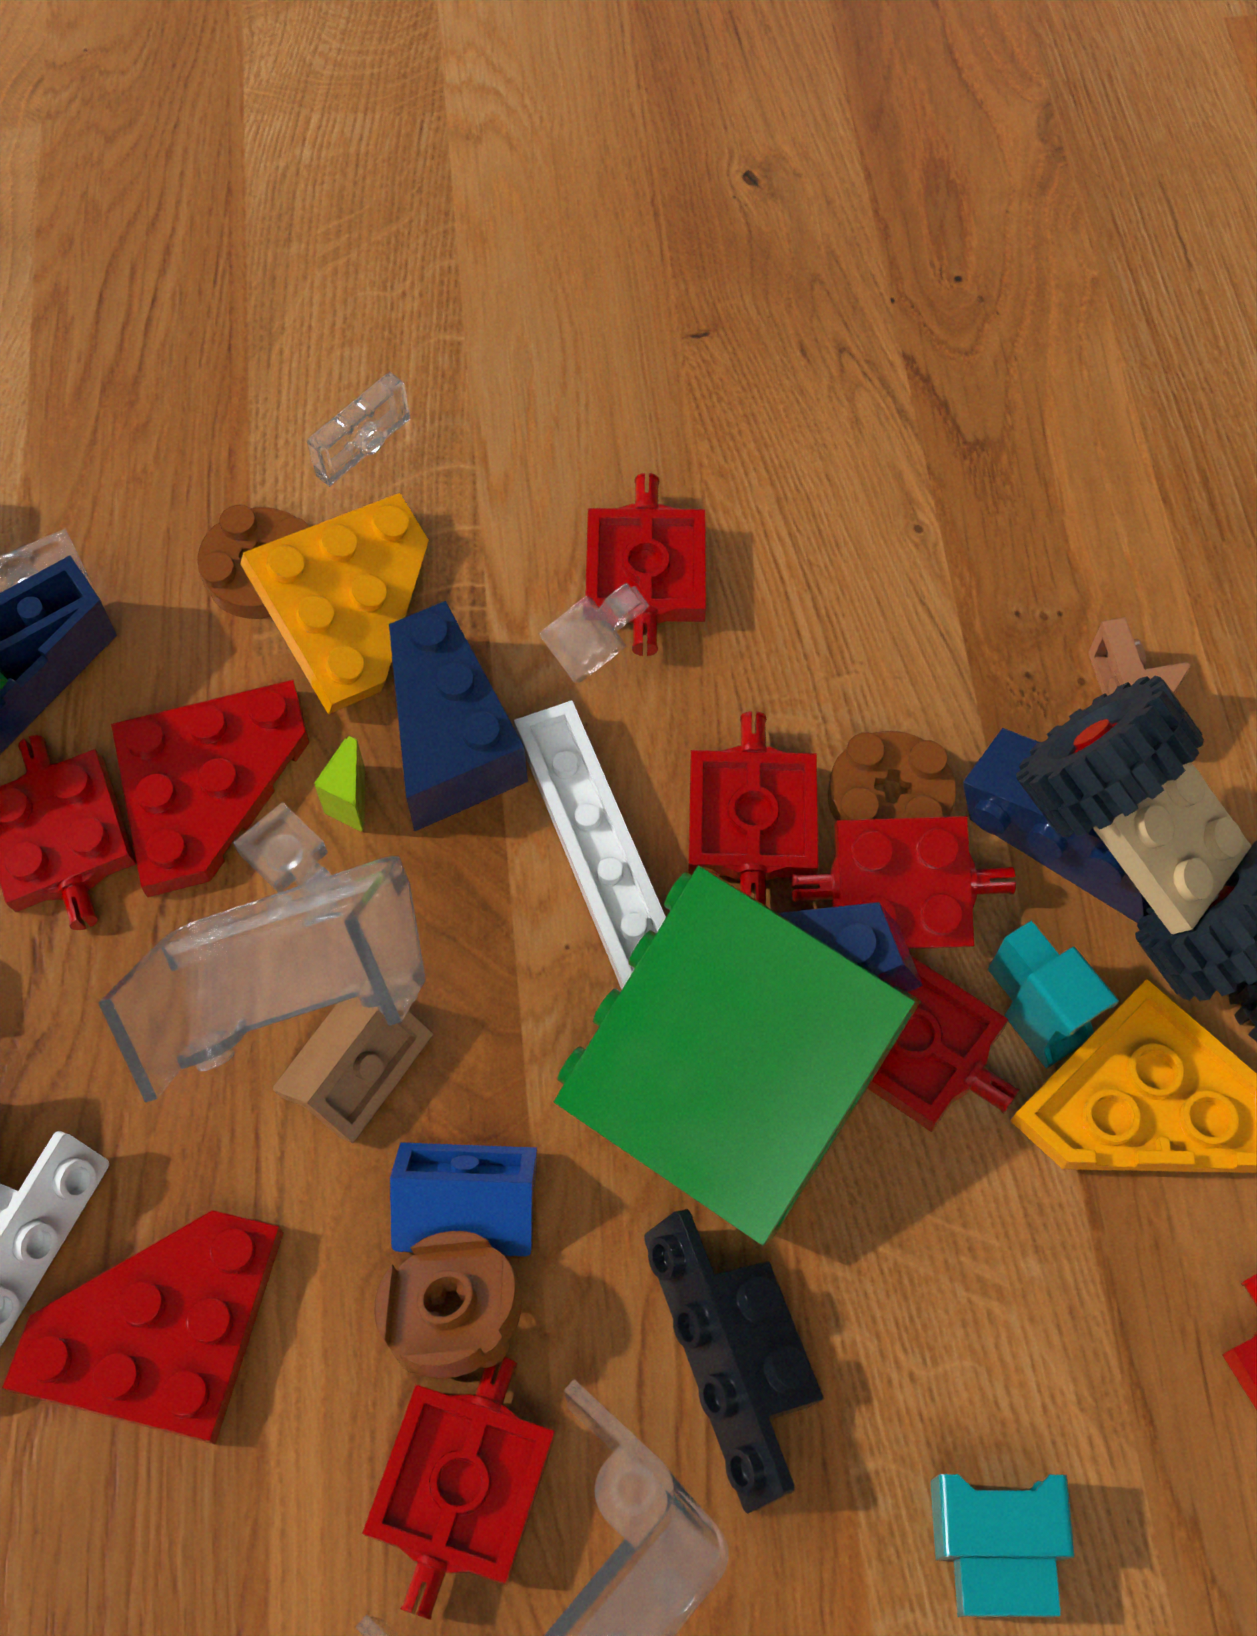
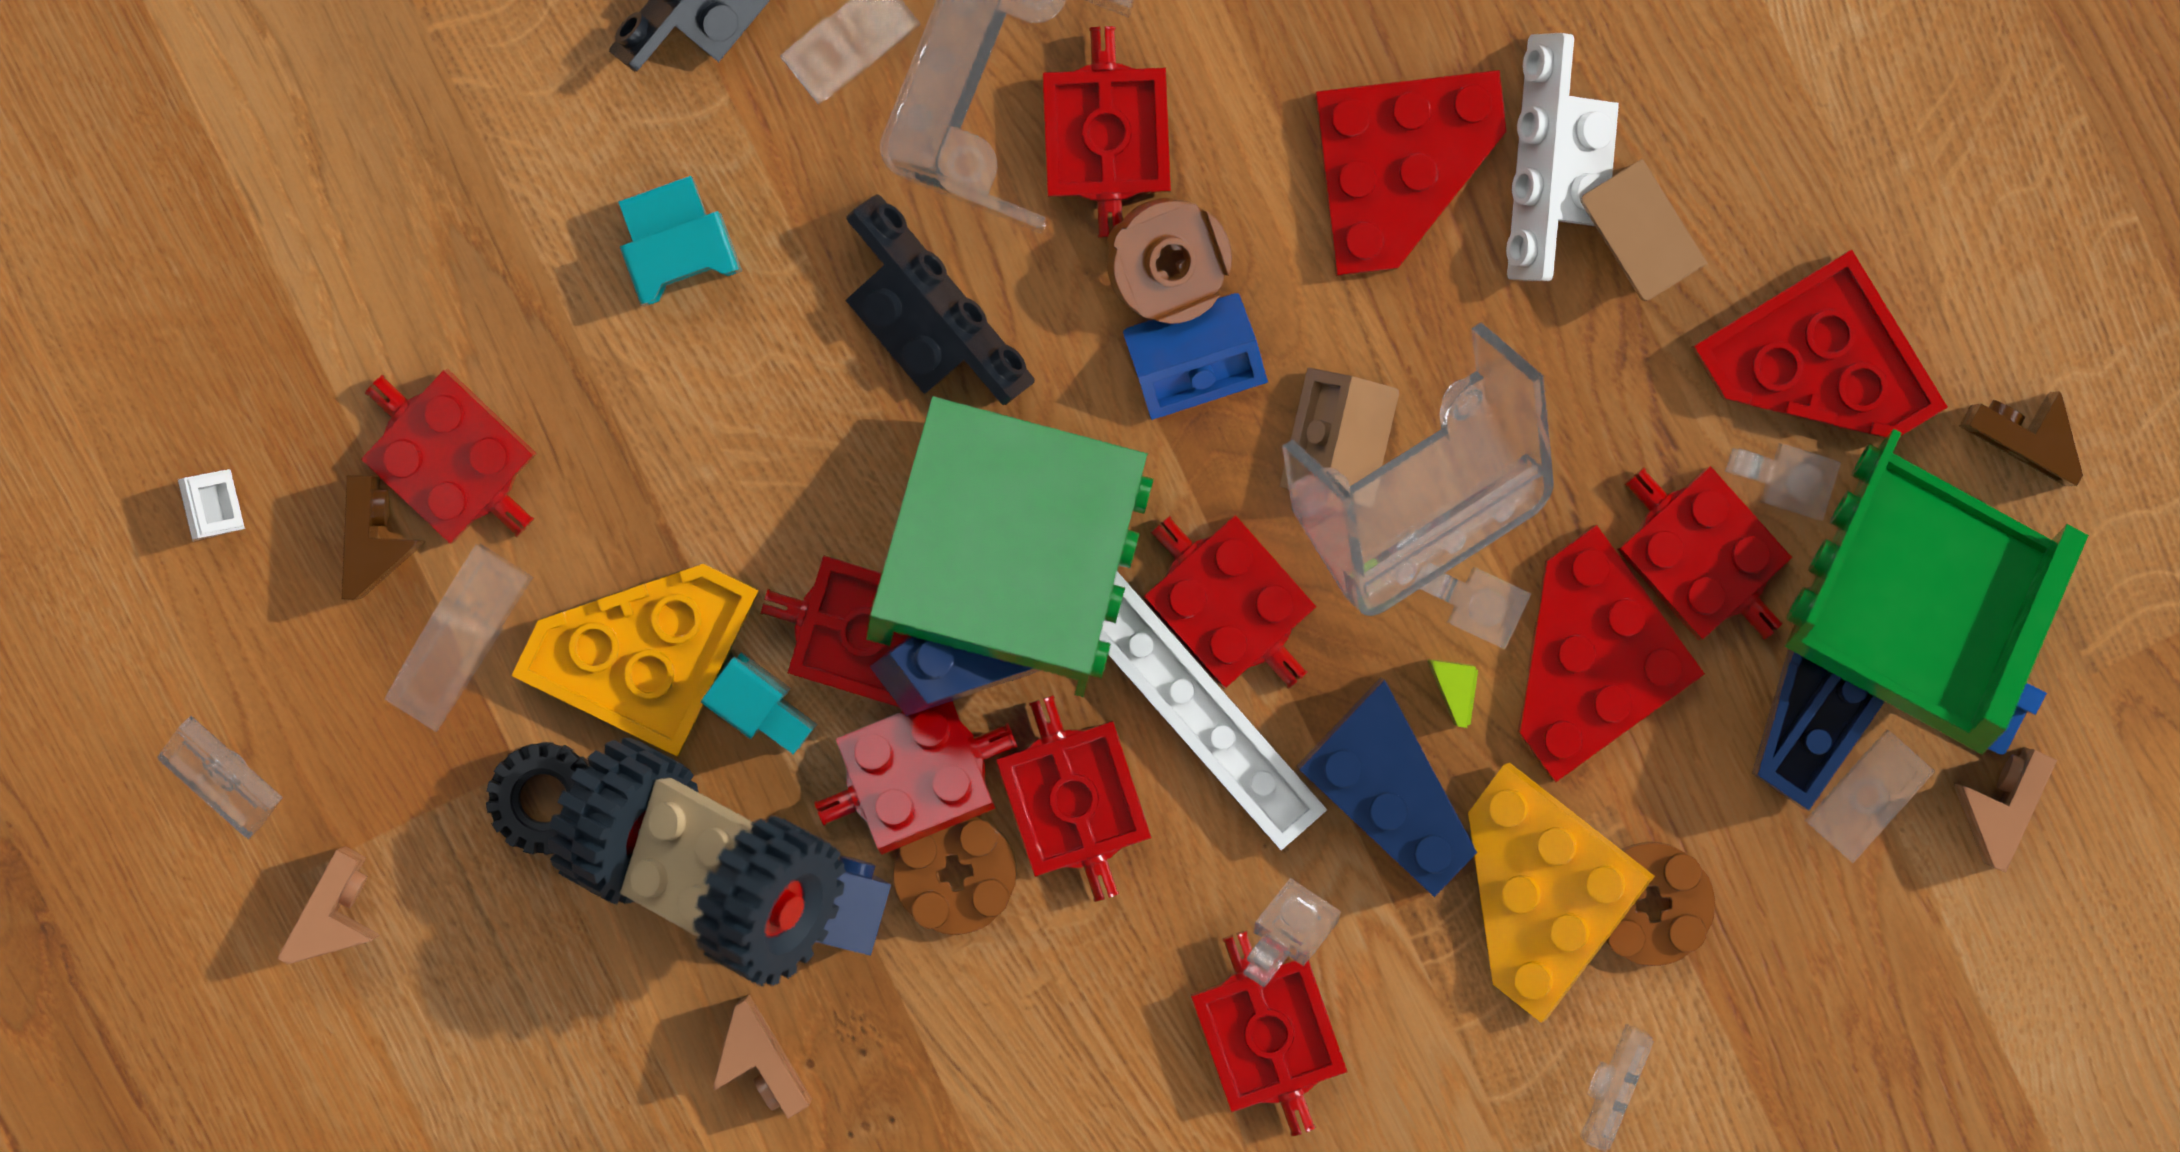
camera: 165 degrees right, 25 degrees up
none -> red plate [1142,515,1317,689]

